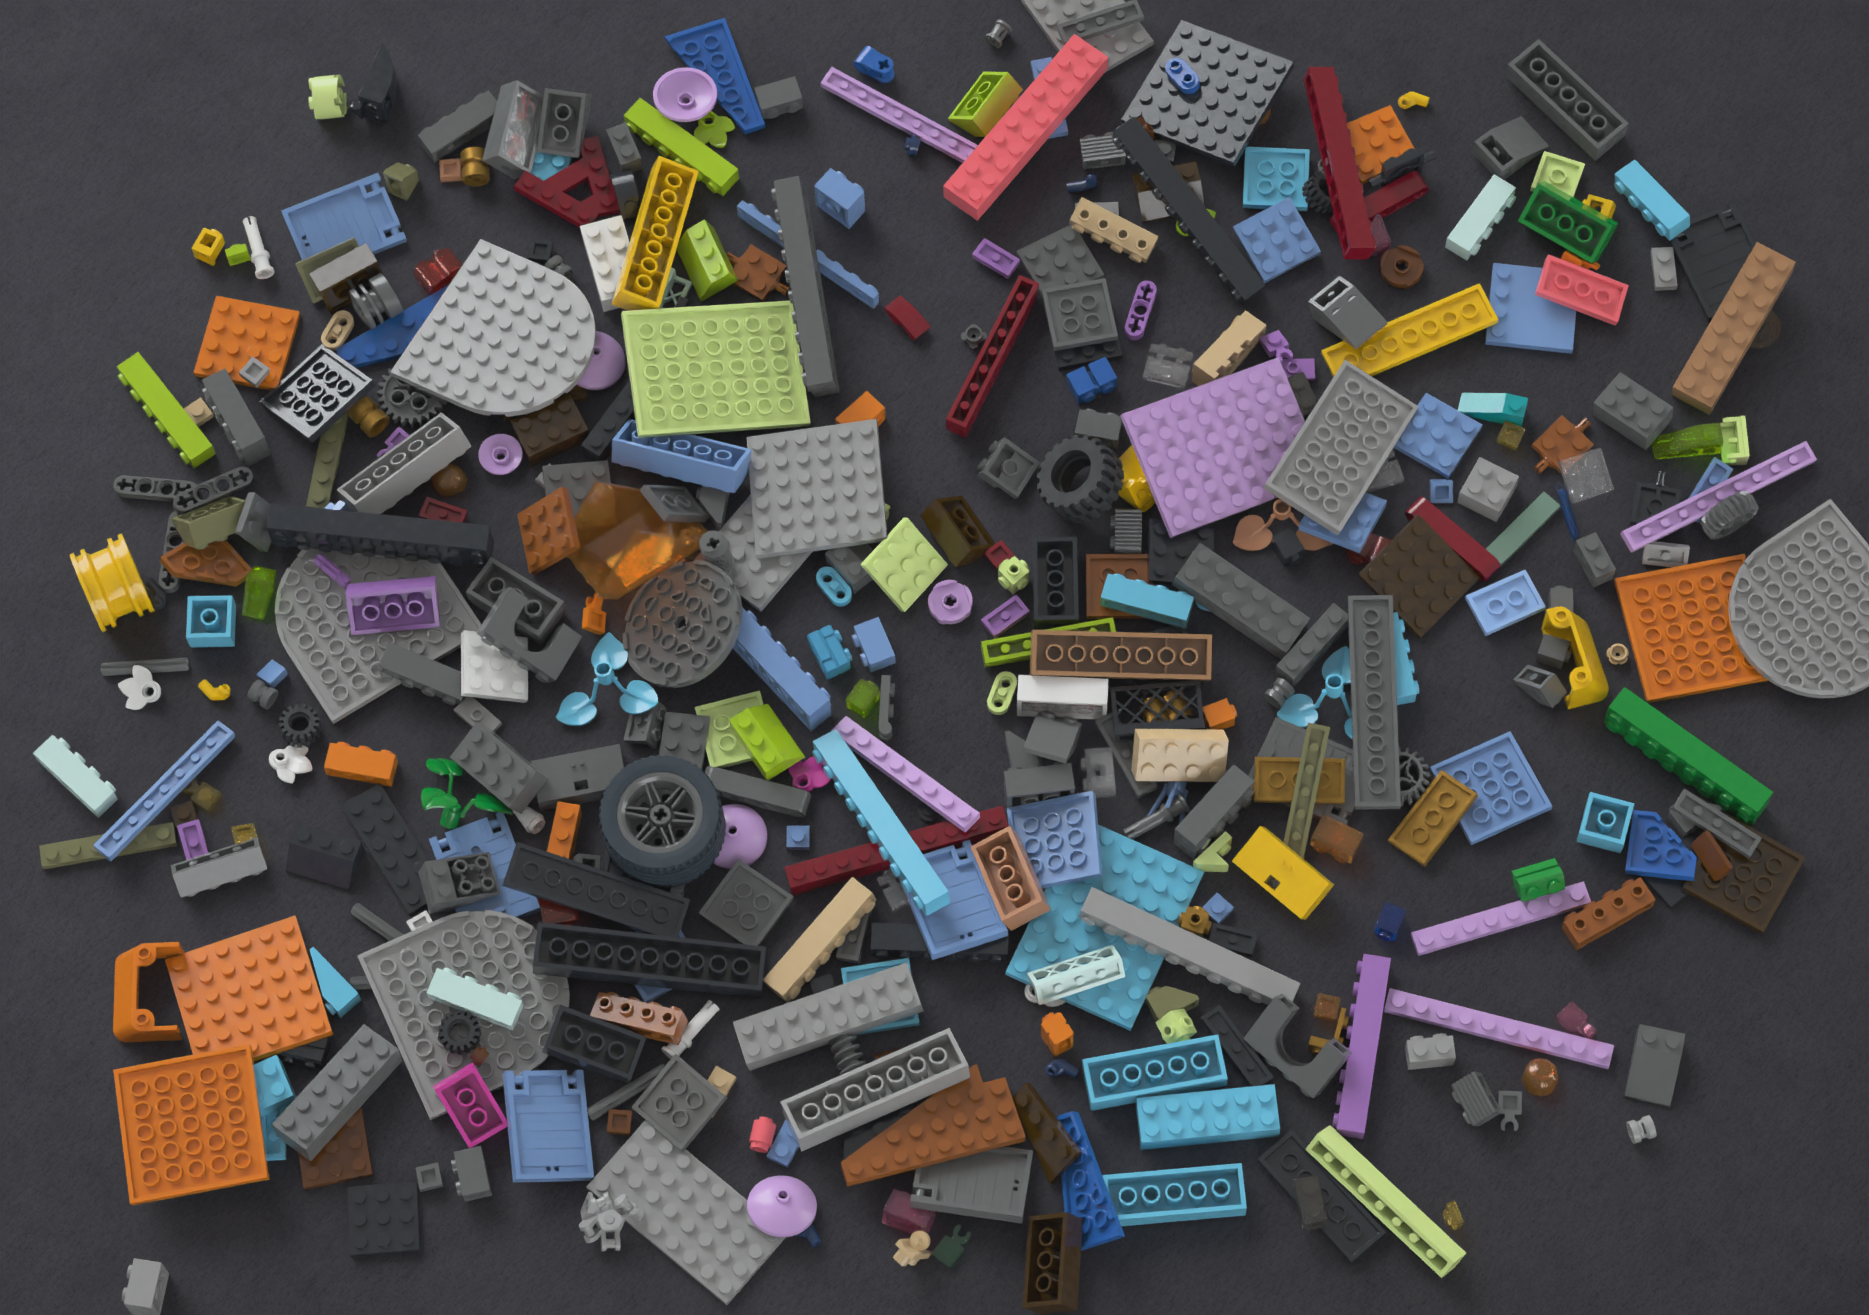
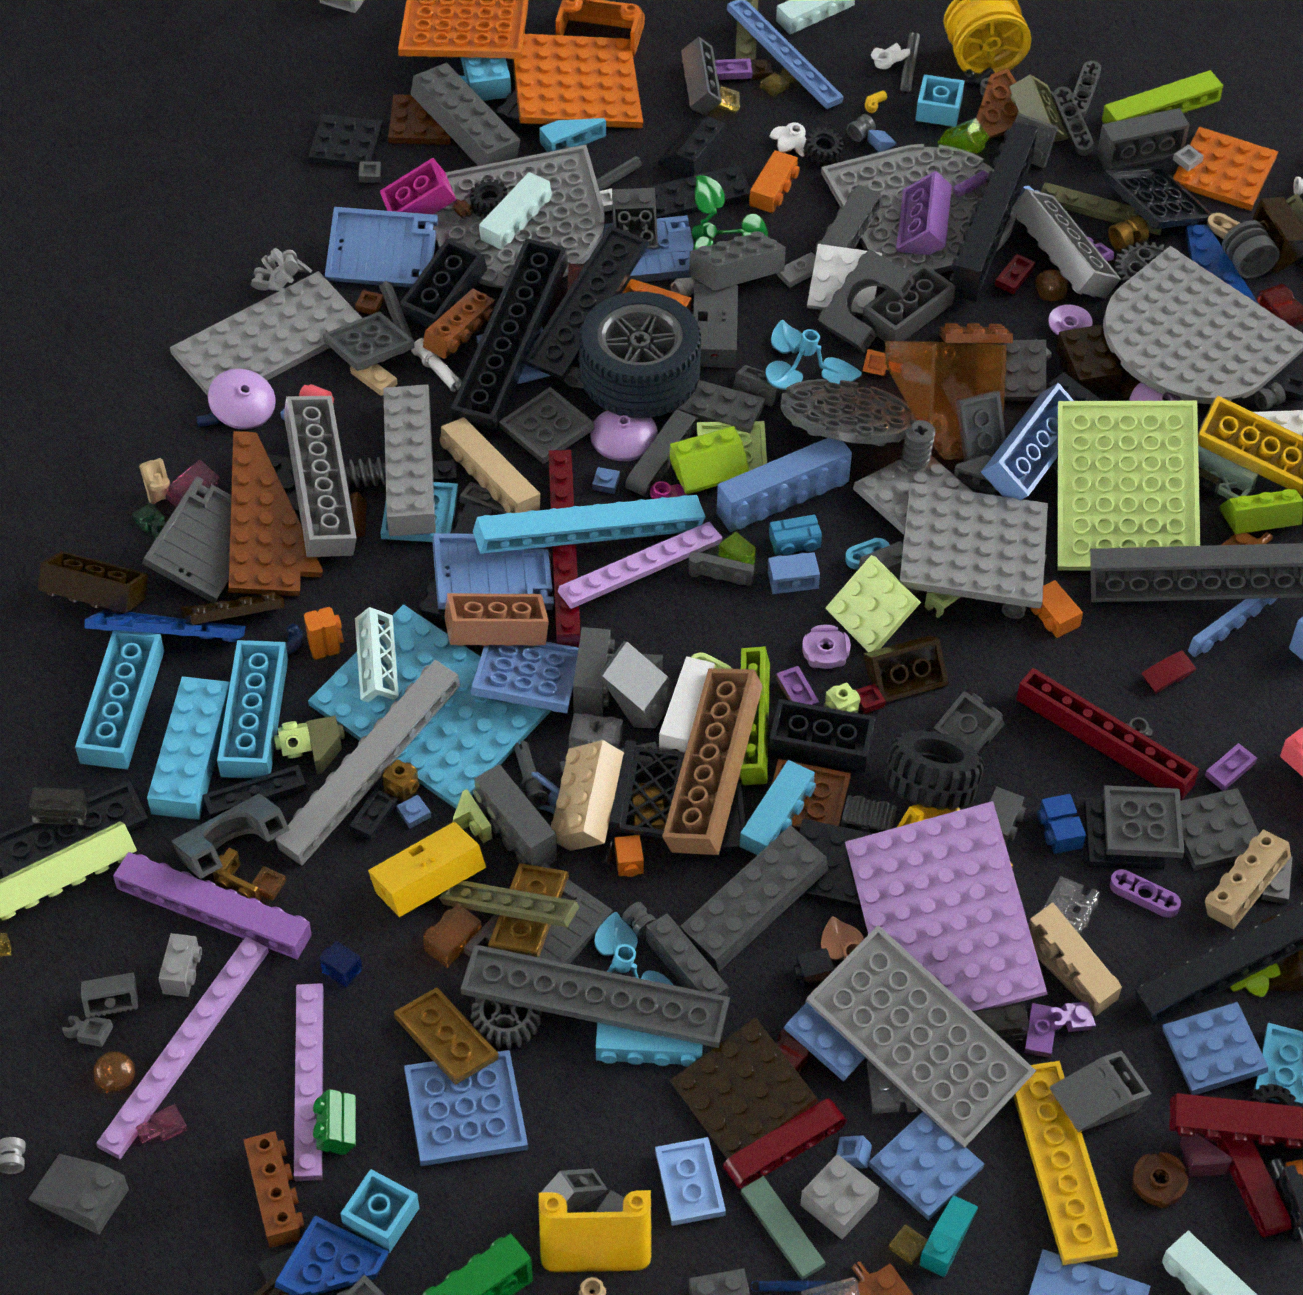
camera: 100 degrees right, 15 degrees down
dark grey brick [451,1146,492,1202] -> none
dark grey brick [1548,586,1573,612] -> none

